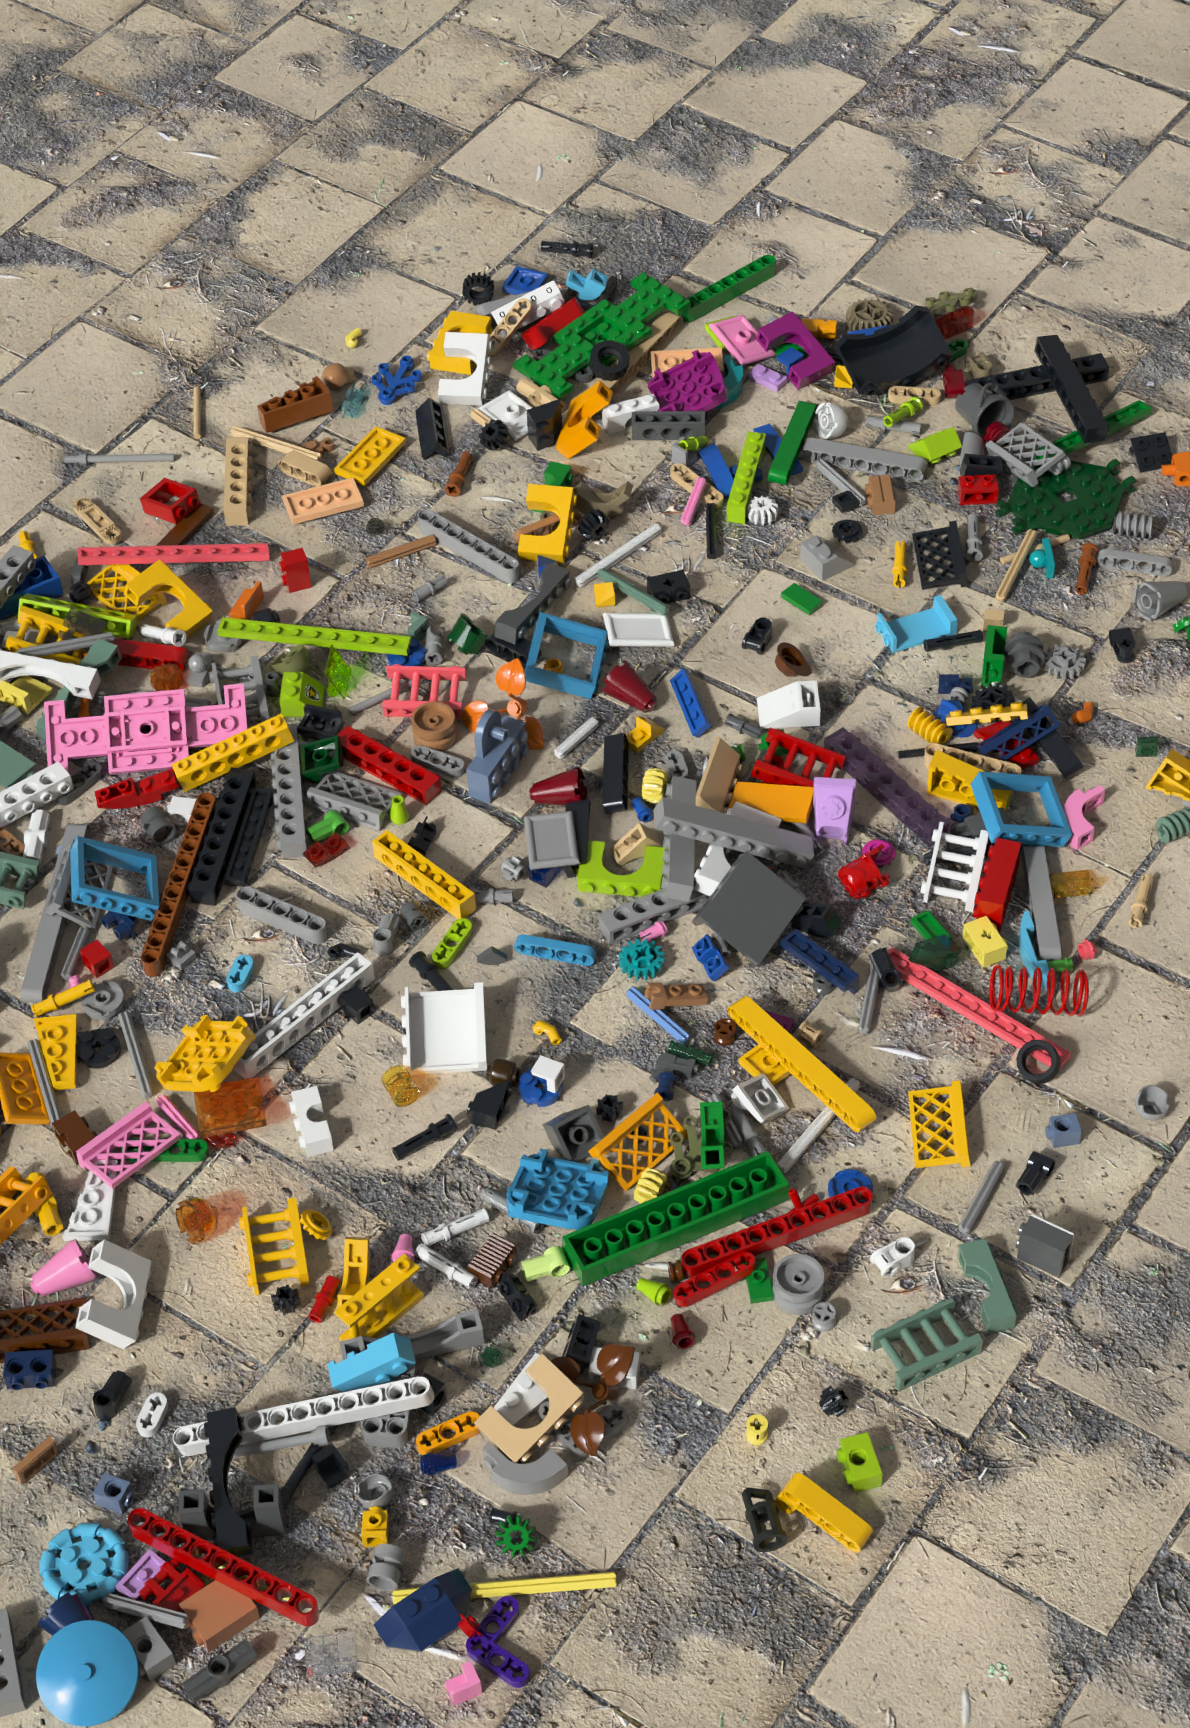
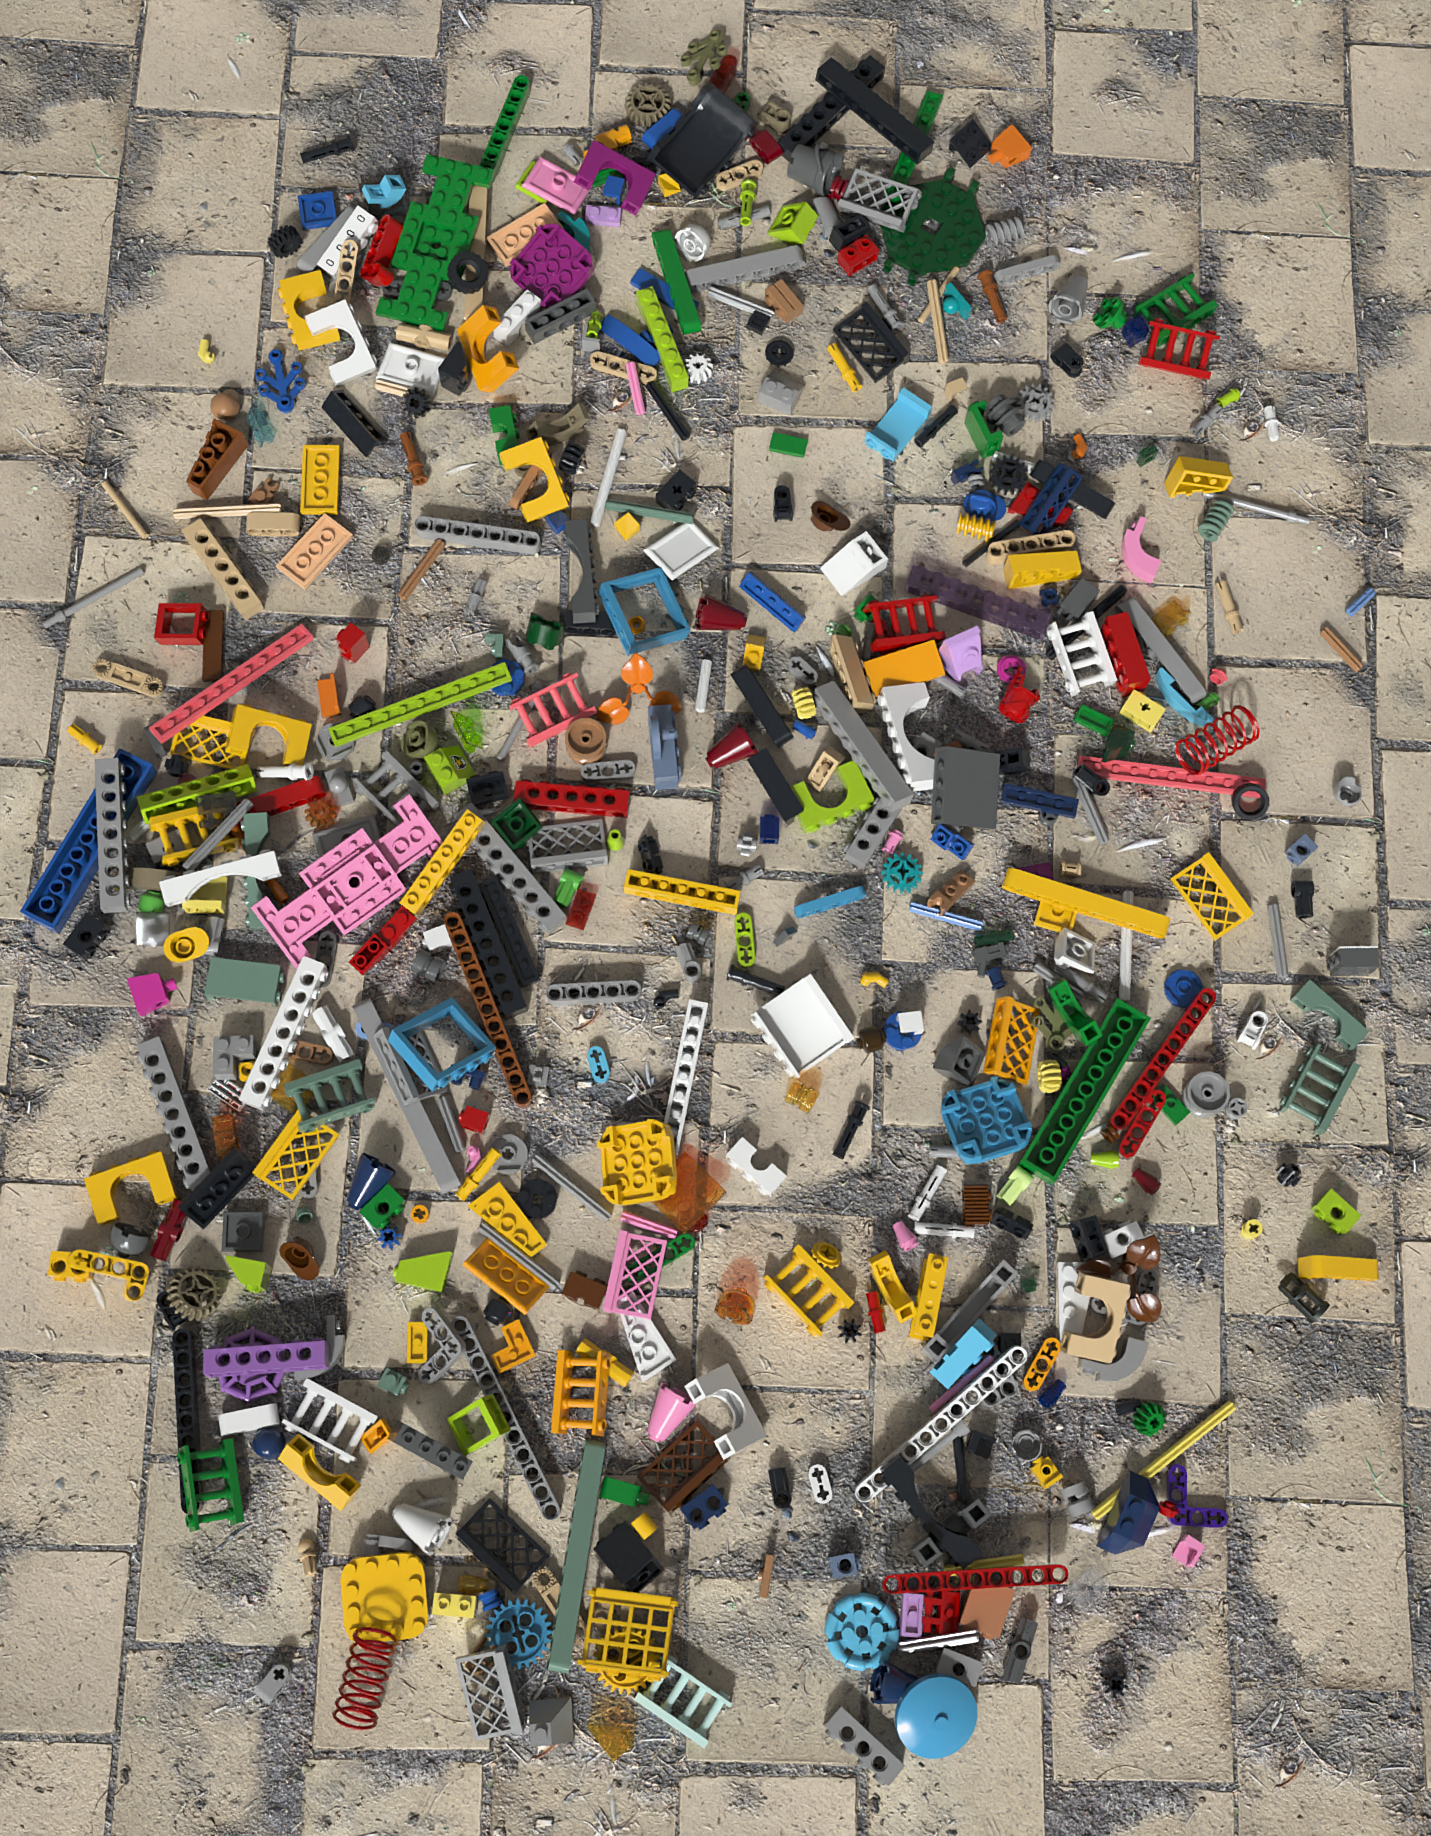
camera: 40 degrees left, 25 degrees up
black panel [340,986,375,1024] -> none
black slope [467,1081,510,1130] -> none
light grey piece [524,811,580,870] -> none
light grey brick [653,797,814,868] -> none
reddish brown wheel [714,1018,736,1046] -> none
dark grey axle [724,714,763,739] -> none
red piece [787,1188,819,1213] -> none
yellow wing [946,702,1028,726] -> none
dark azure window [970,771,1073,847] -> none

